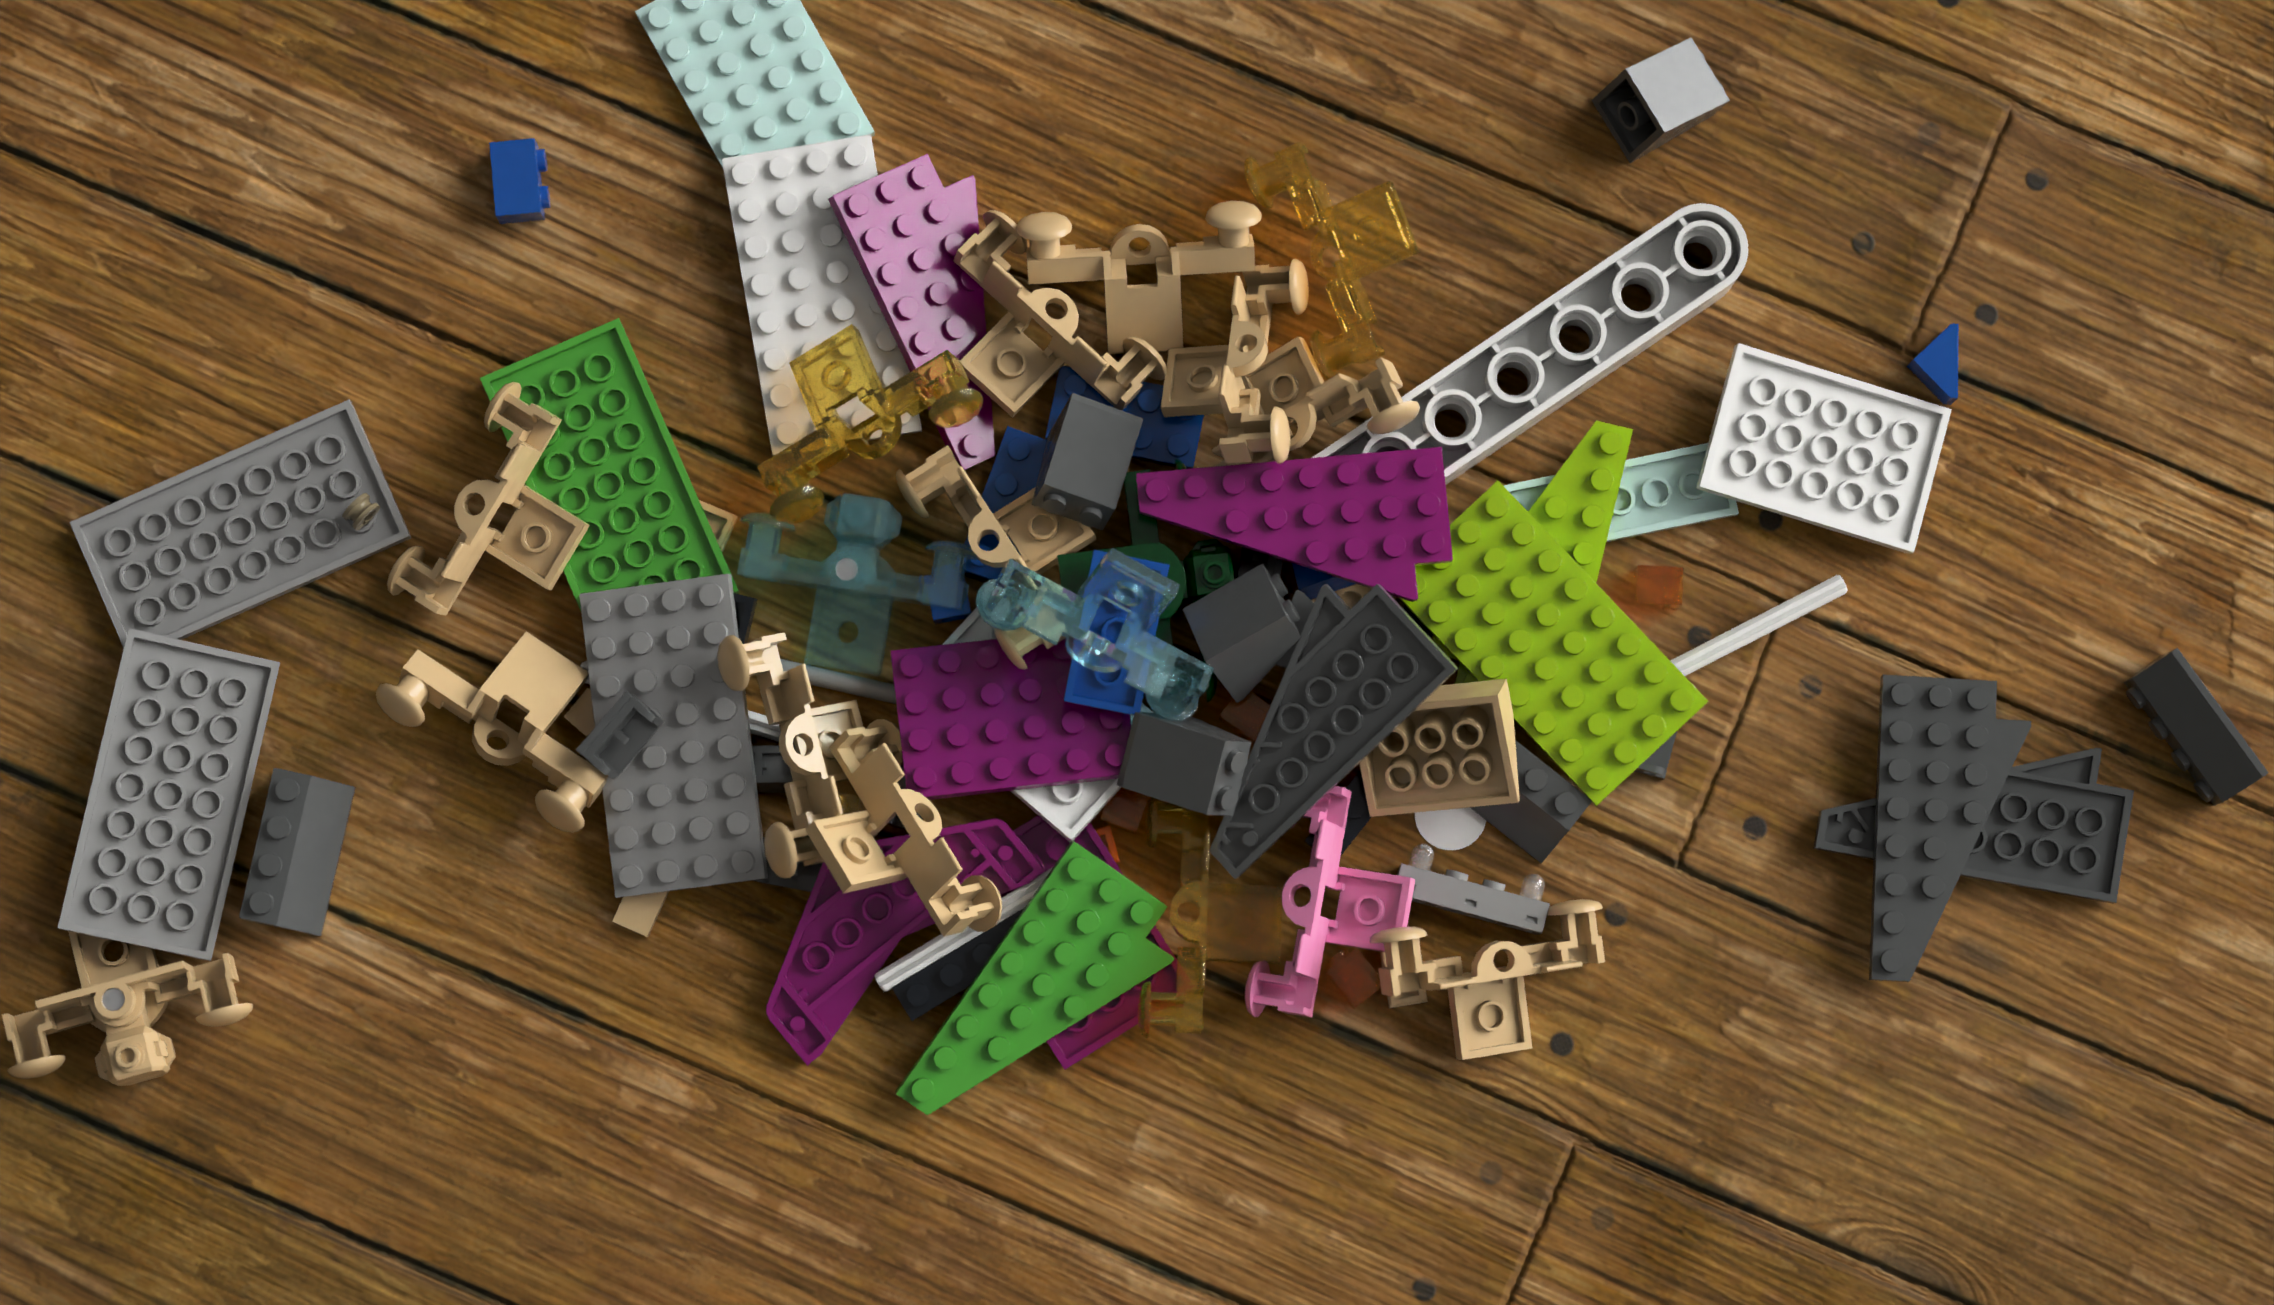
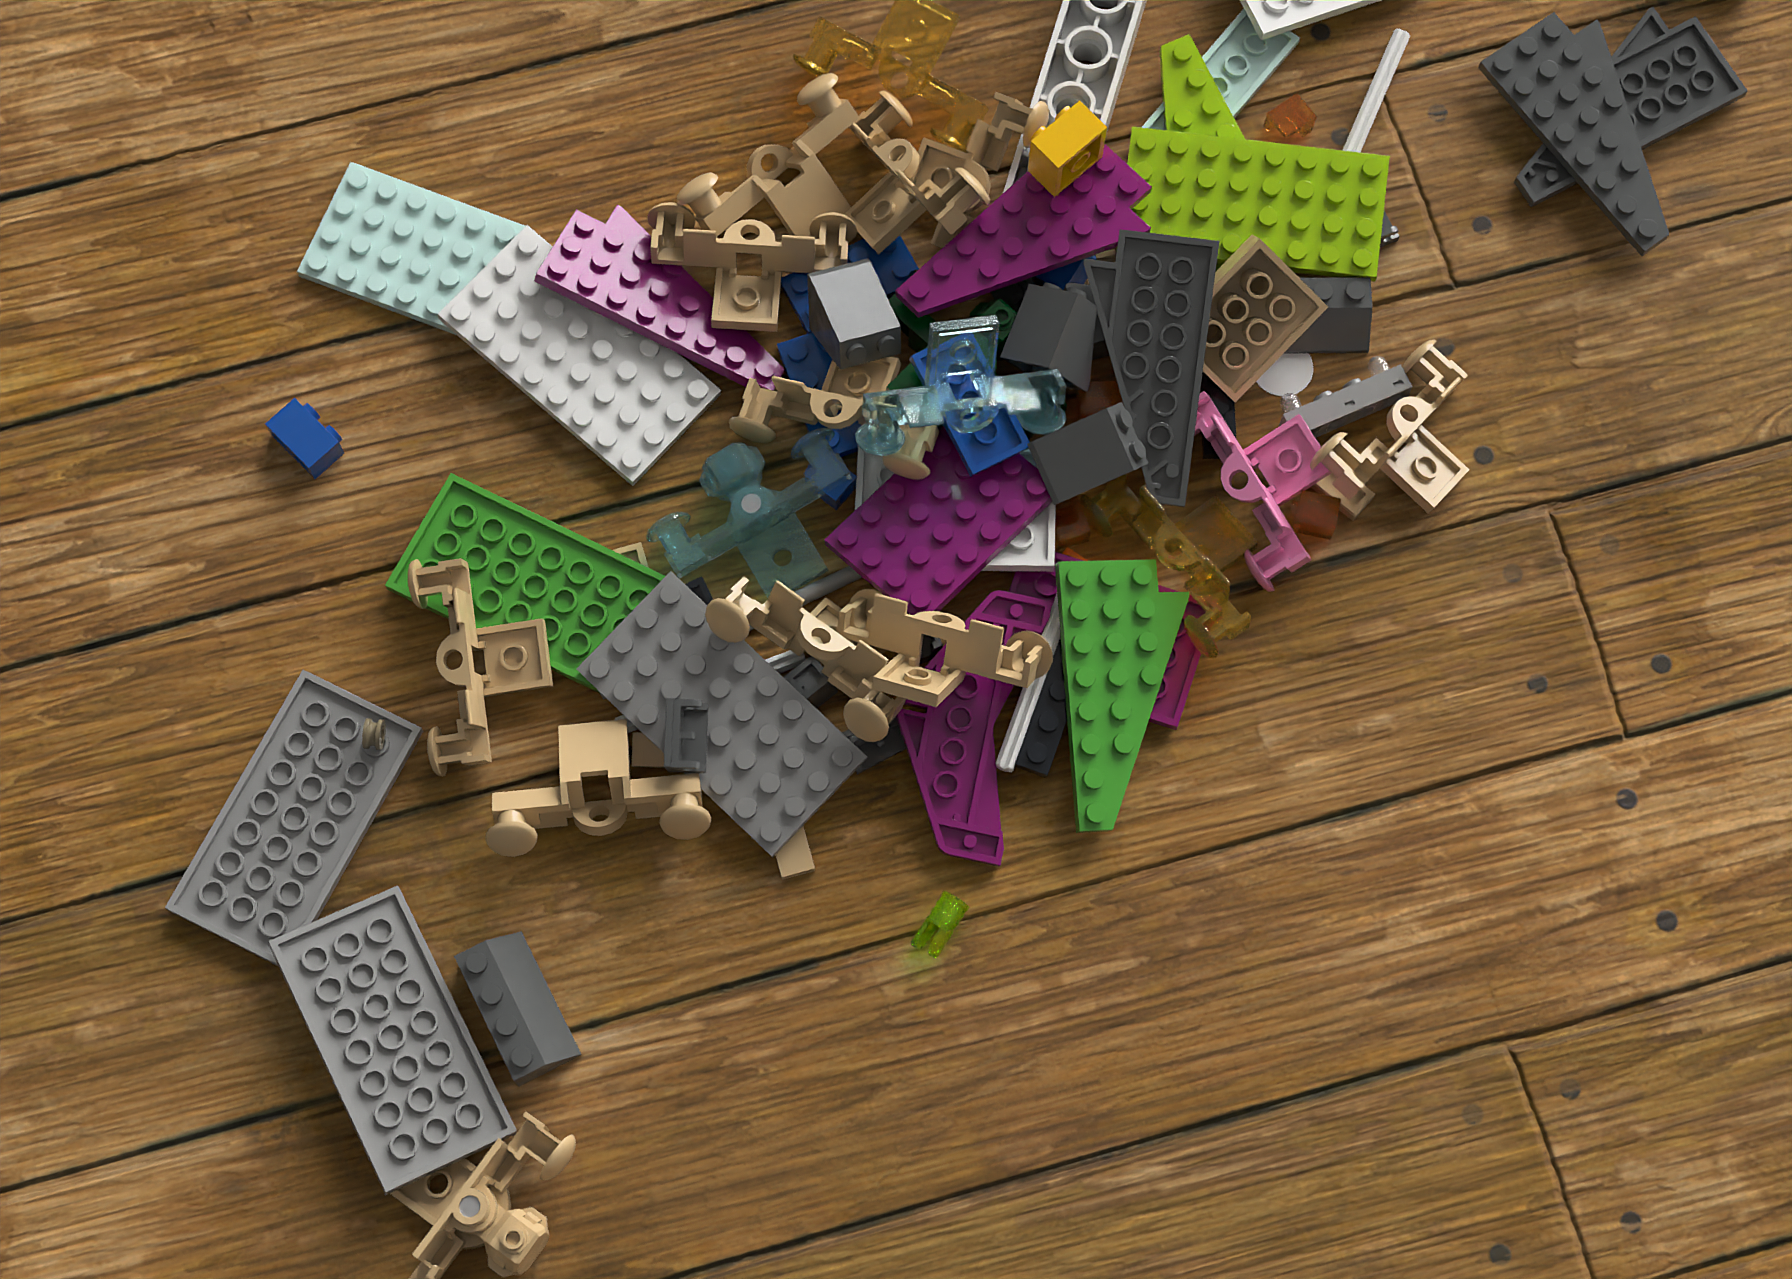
camera: 35 degrees left, 10 degrees down
clear yellow piece [757,324,983,525] -> none
none -> clear neon green hinge [911,891,969,958]
none -> yellow brick [1028,100,1107,197]

